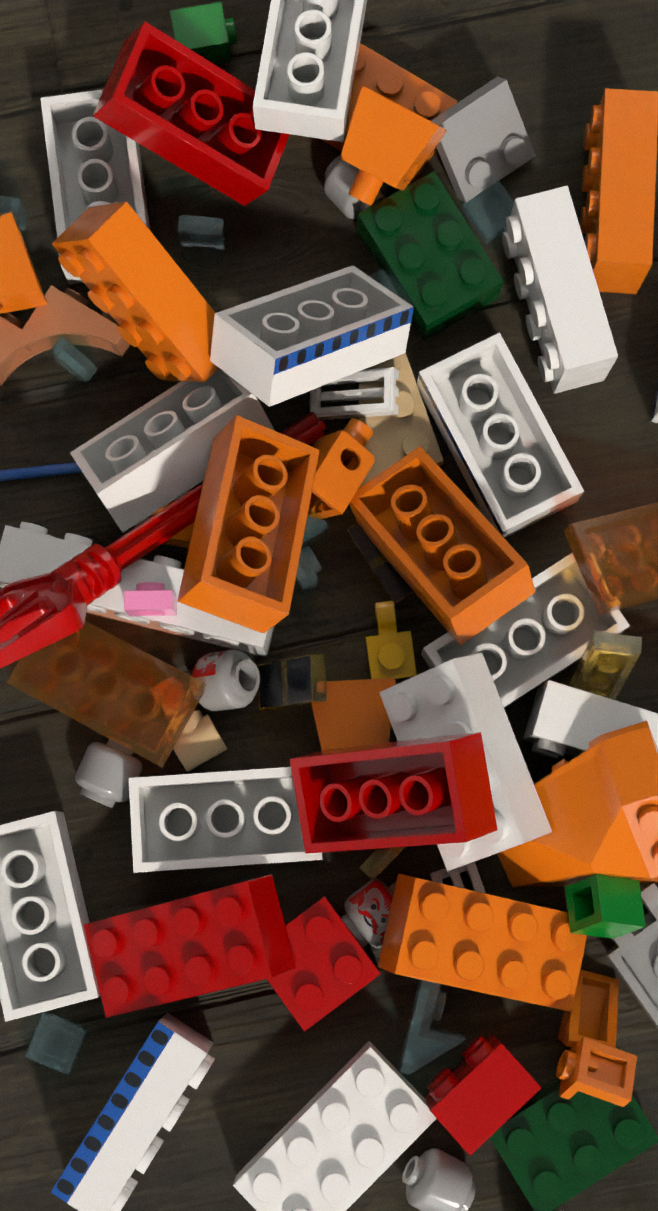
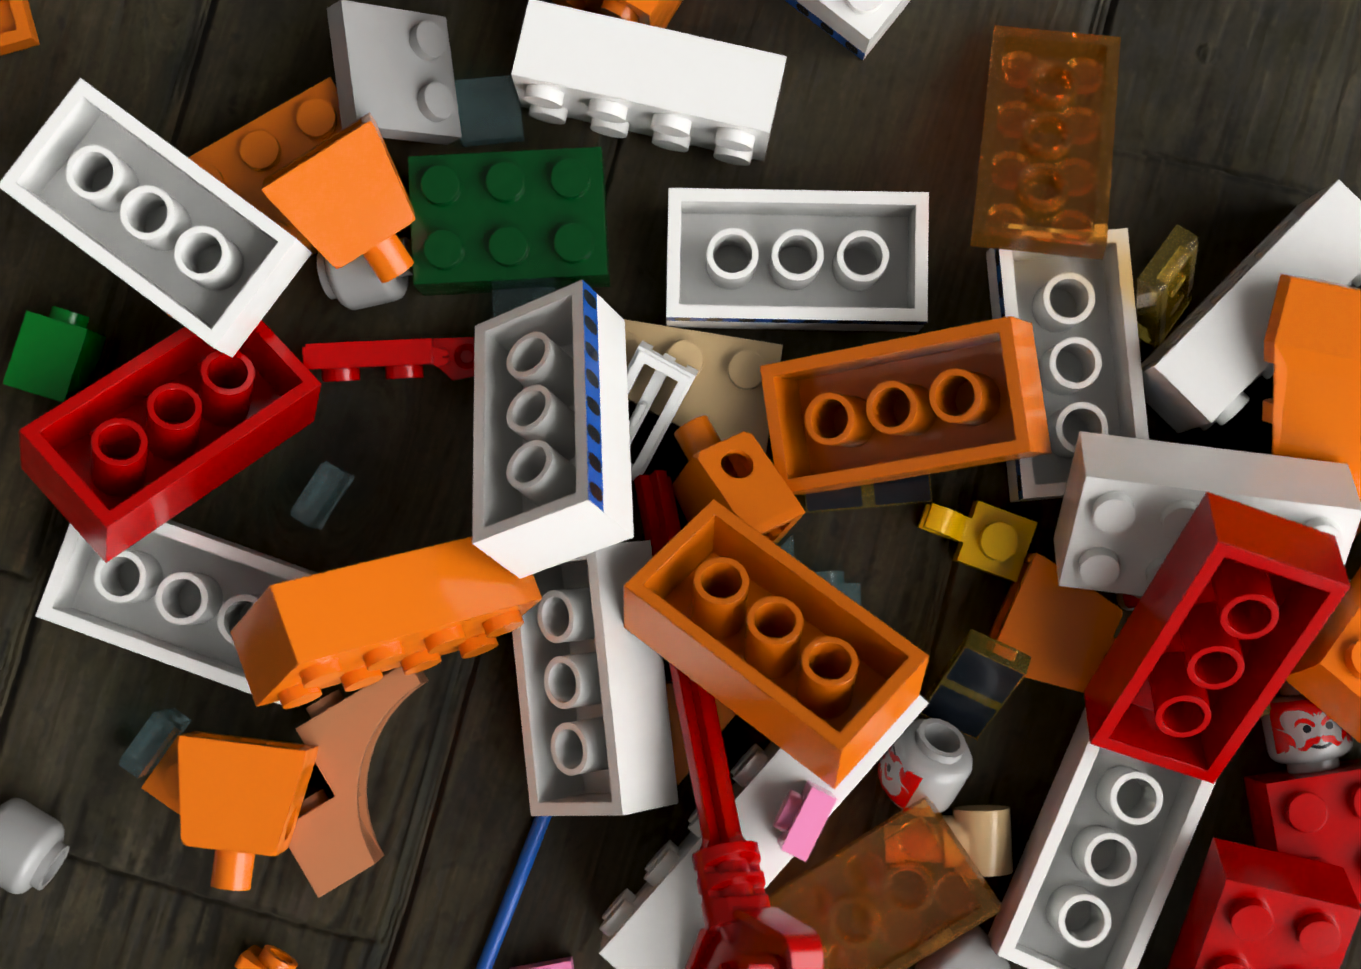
camera: 65 degrees left, 5 degrees up
clear light blue tile [51,336,98,382] -> none
none -> red hinge [302,337,475,382]

